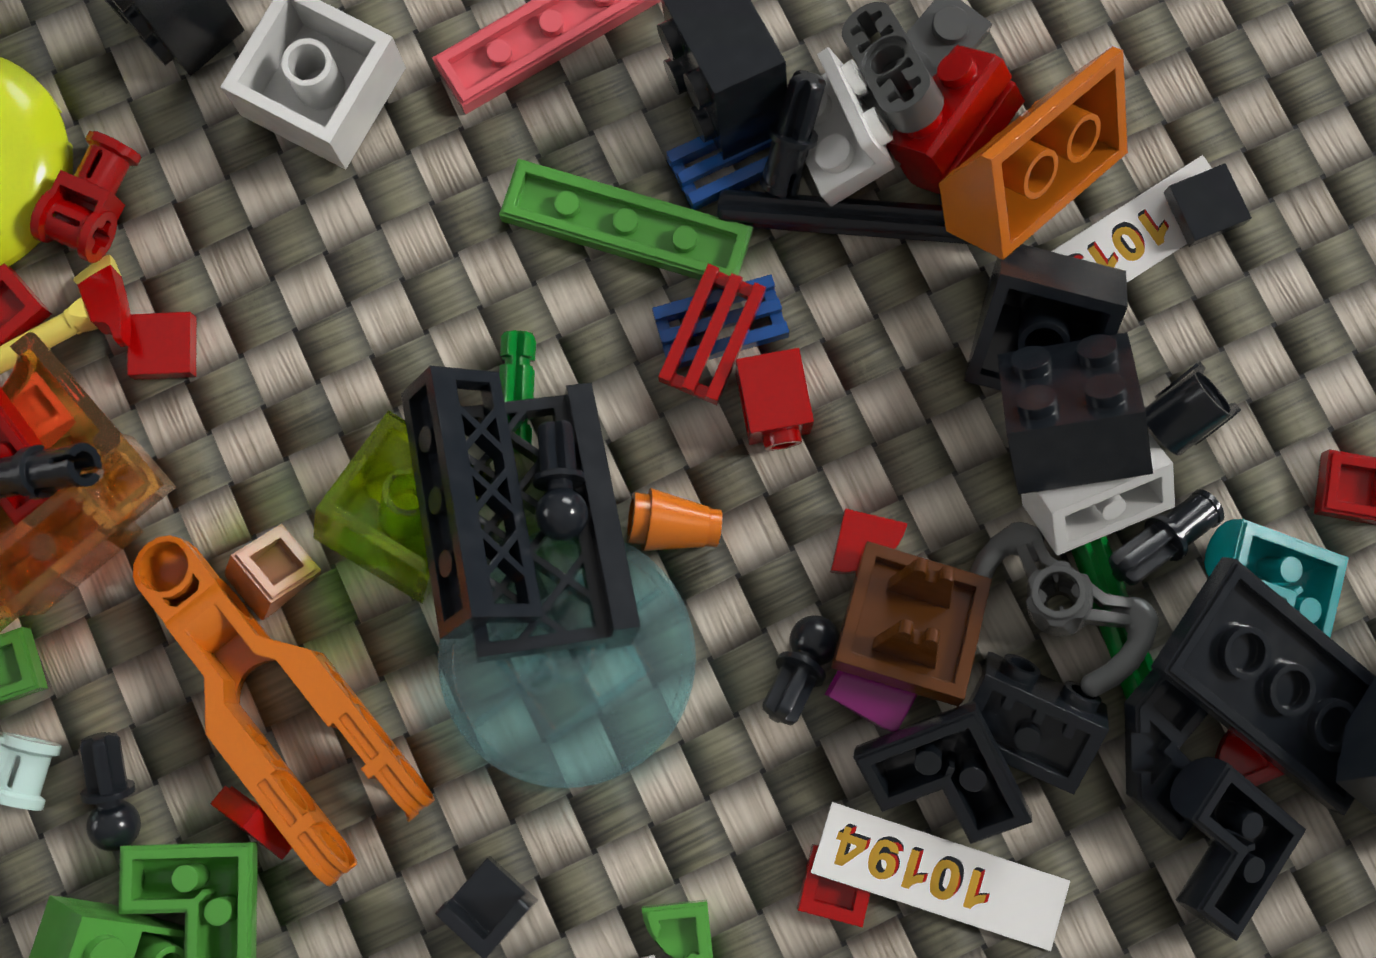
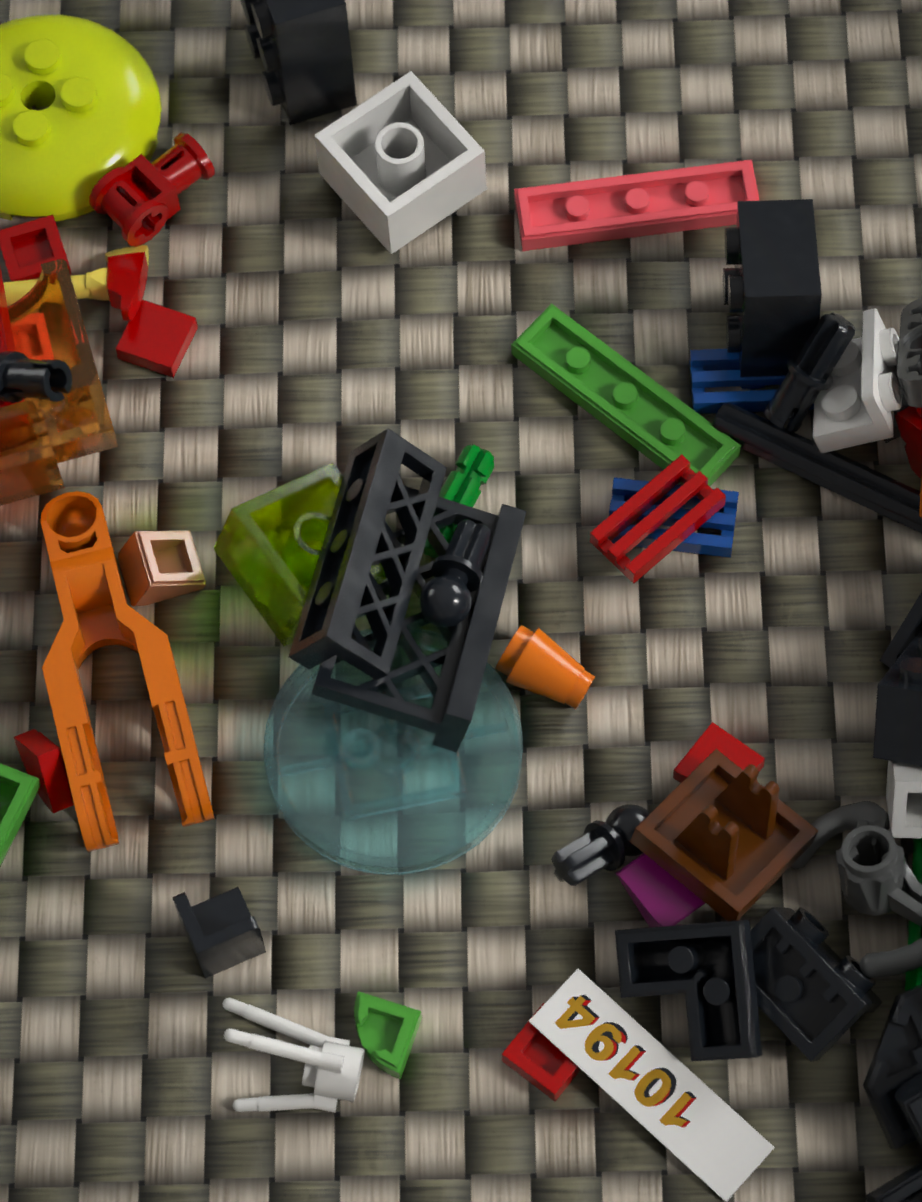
camera: 25 degrees right, 15 degrees down
red brick [735,348,814,451] -> none

